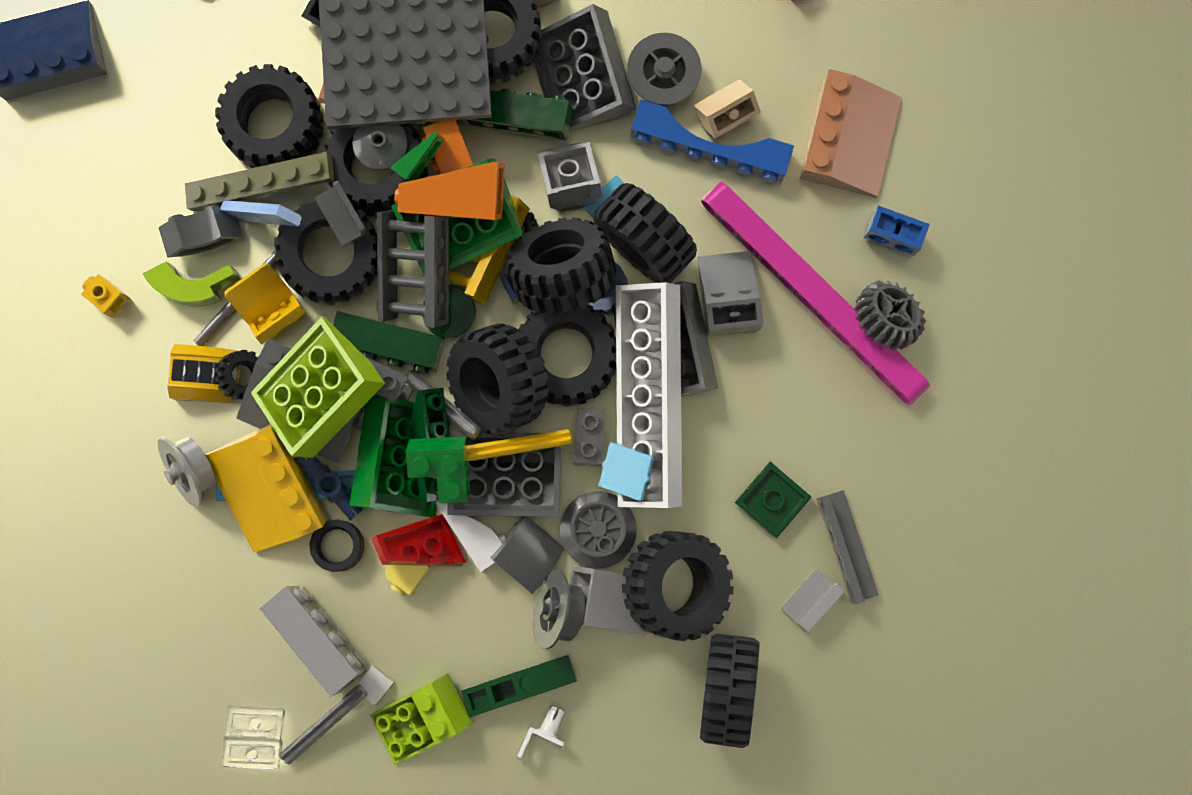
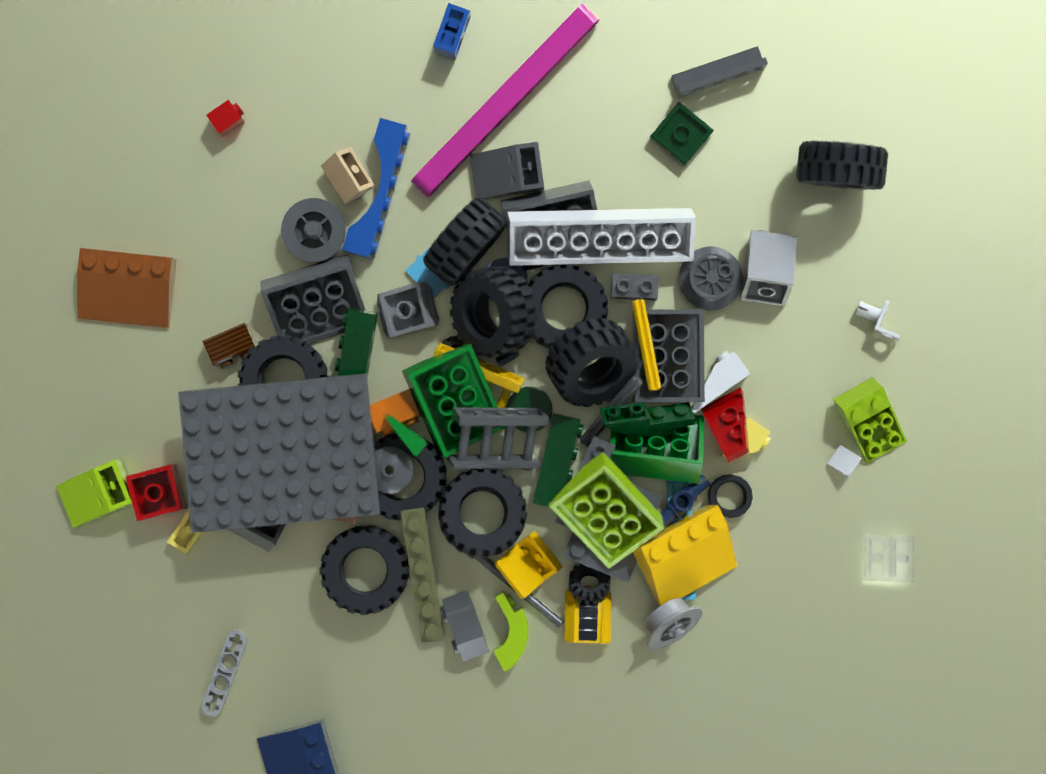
camera: 90 degrees left, 5 degrees up
yellow brick [81,274,130,318] -> none
light blue tile [220,201,302,226] -> none
light grey brick [259,586,366,697] -> none
flat silver axle [280,684,368,765] -> none
dark grey panel [314,181,367,248] -> none
orange slope [394,162,505,220] -> none
green brick [406,437,470,503] -> none
dark green slope [461,655,577,718] -> none
dark grey slope [490,516,564,594] -> none
dark grey wheel [533,571,585,649] -> none
medium azure piece [599,442,654,501] -> none
black tyre [622,531,734,641] -> none
light grey panel [781,569,845,632] -> none
nougat slope [800,69,902,198] -> none
dark grey gear [854,279,926,351] -> none

